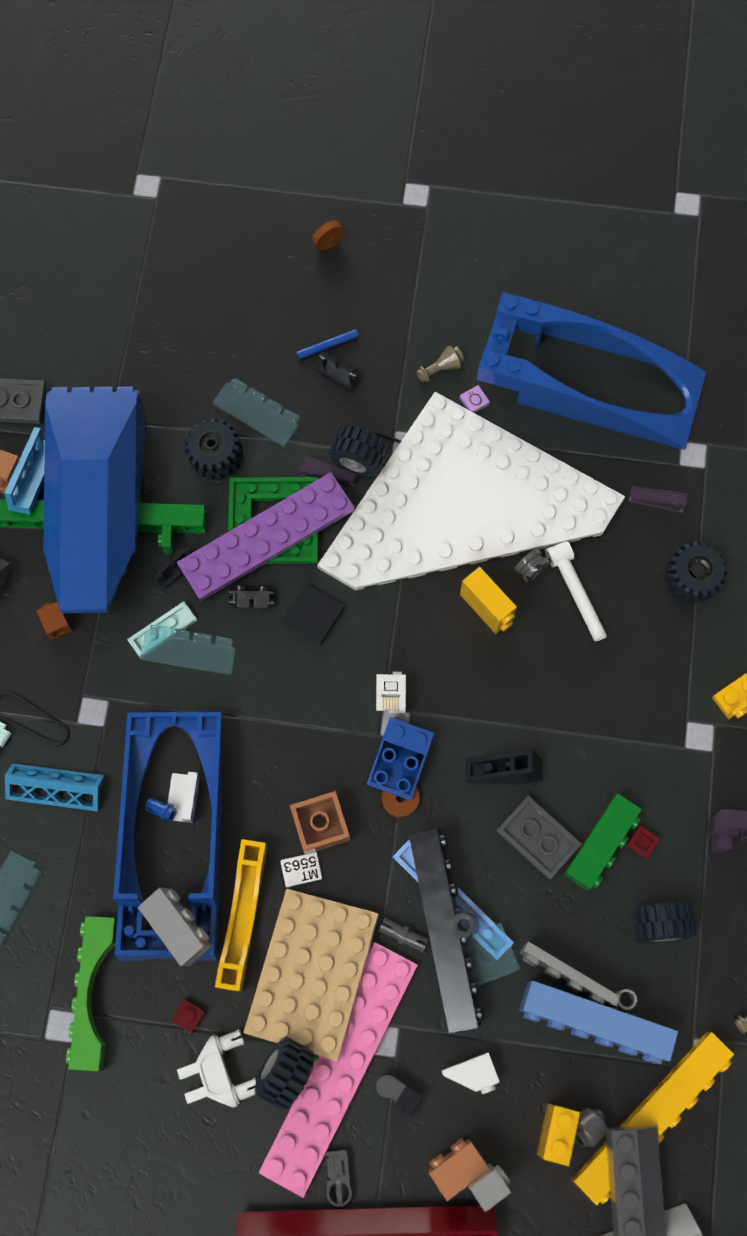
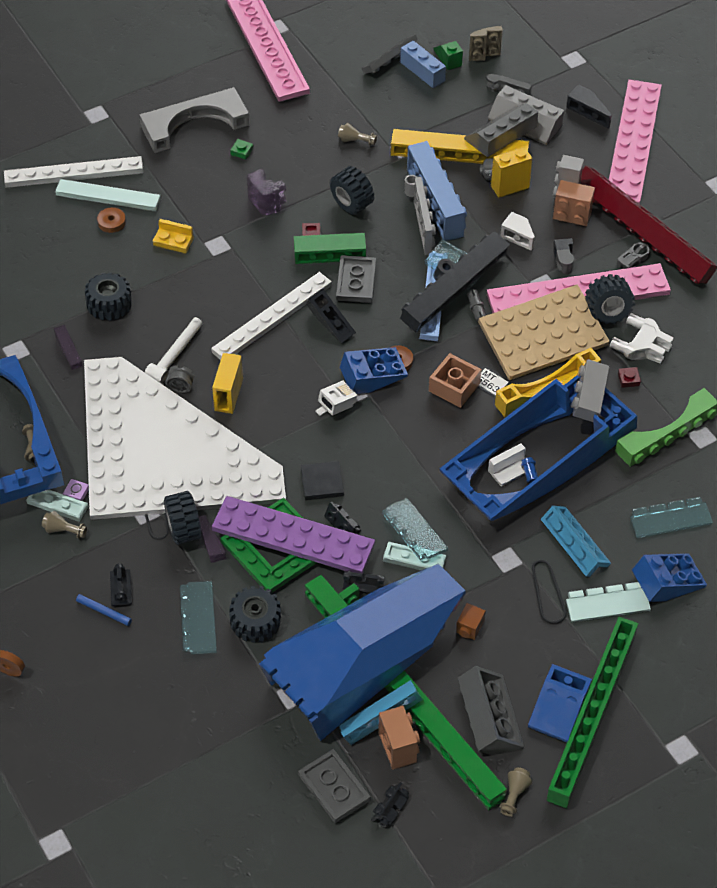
camera: 130 degrees left, 20 degrees down
none -> light aqua tile [26,490,88,522]
none -> white plate [211,272,332,360]

